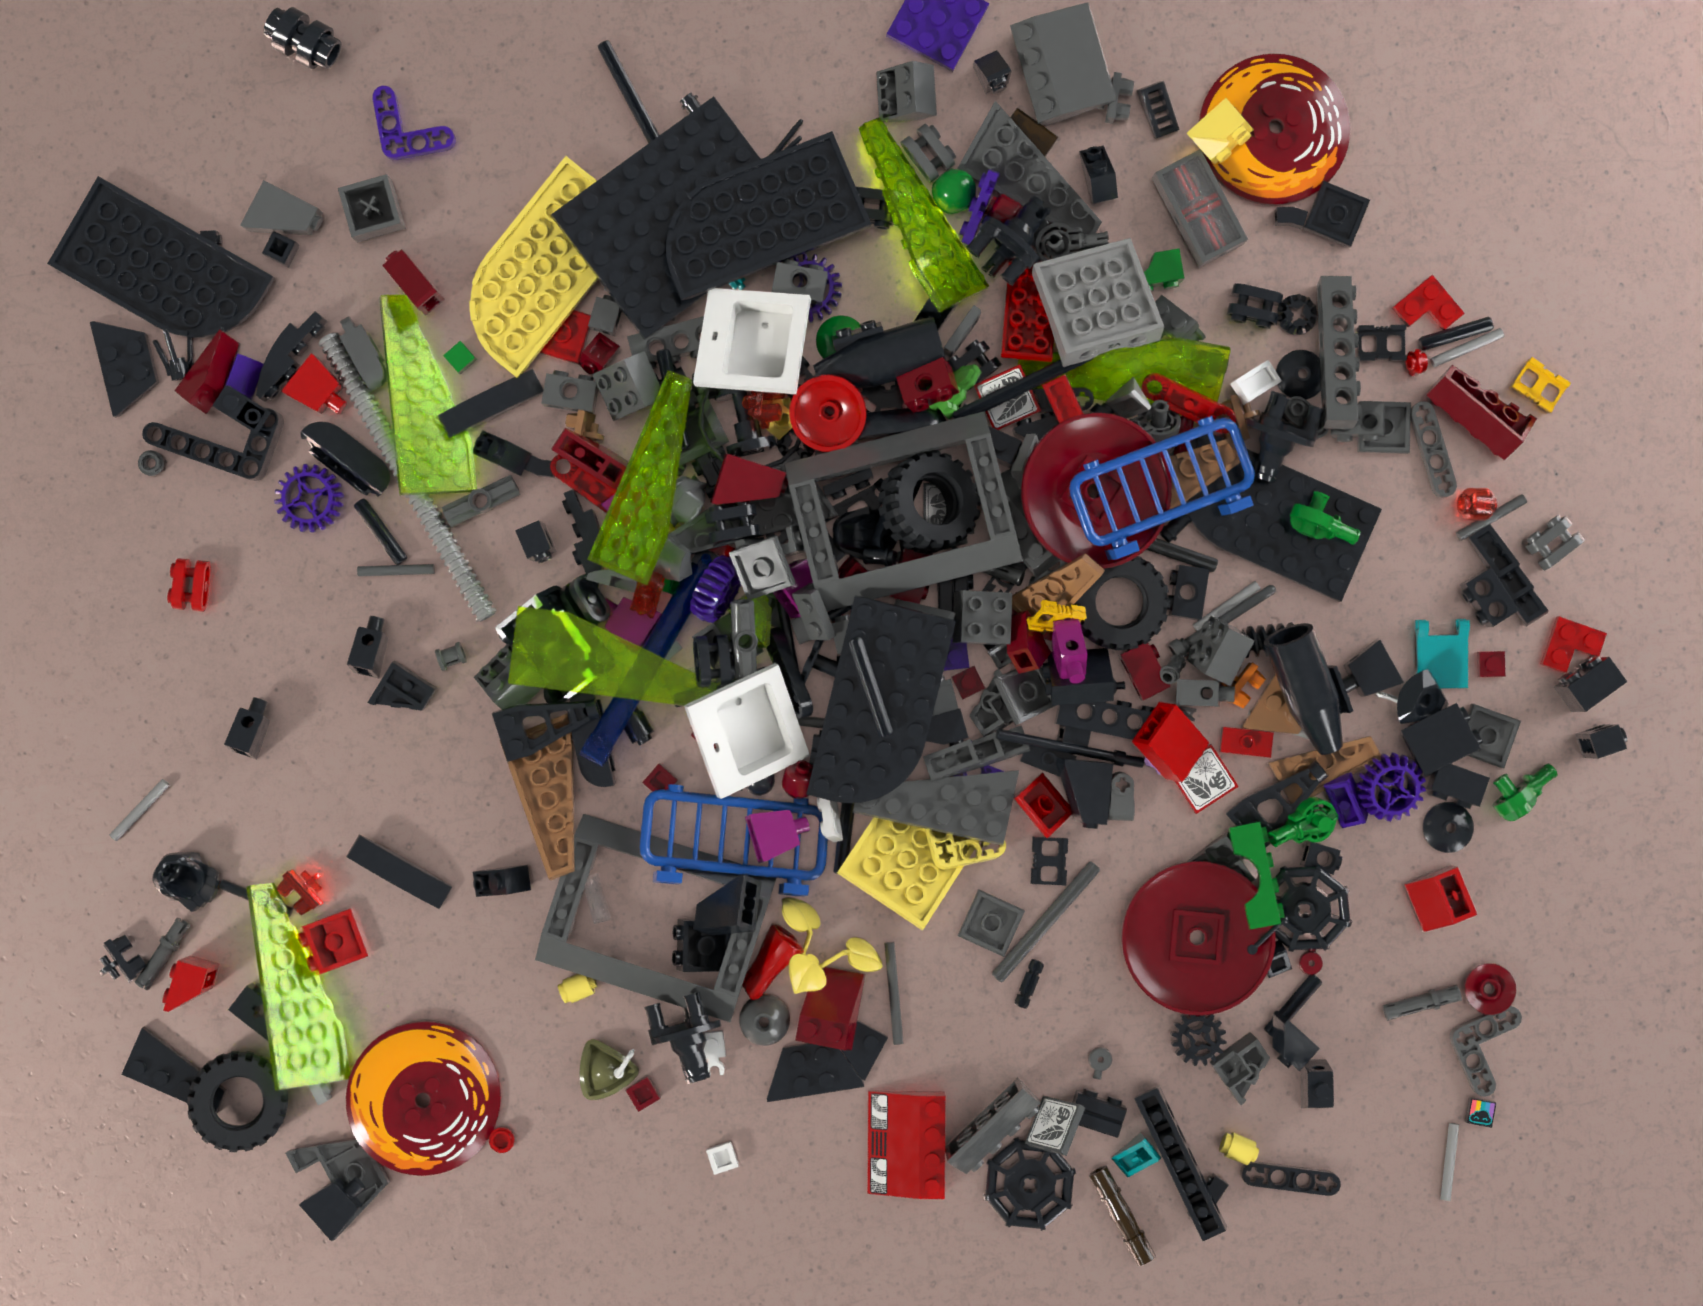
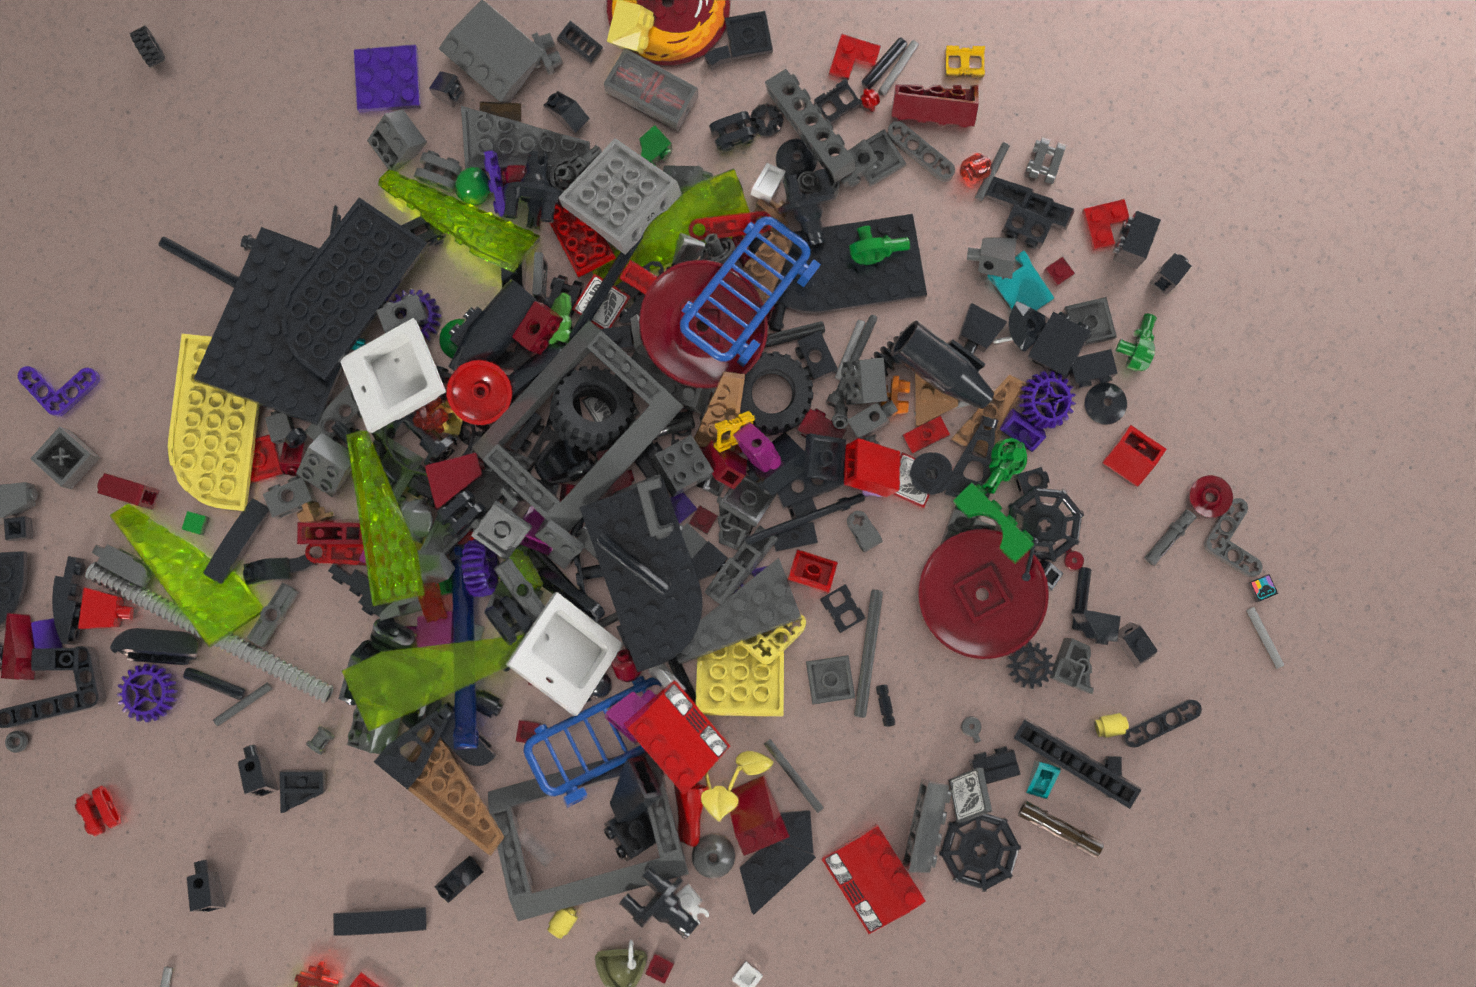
camera: 30 degrees left, 5 degrees down
black brick [515,520,557,563] -> none
black slope [1056,758,1113,829] -> none
none -> black tile [285,428,307,448]
none -> red slope [624,680,730,794]
none -> dark grey panel [637,476,674,539]
none -> black plate [803,433,846,483]
none -> black plate [909,452,953,496]
none -> dark grey torso [967,238,1017,279]

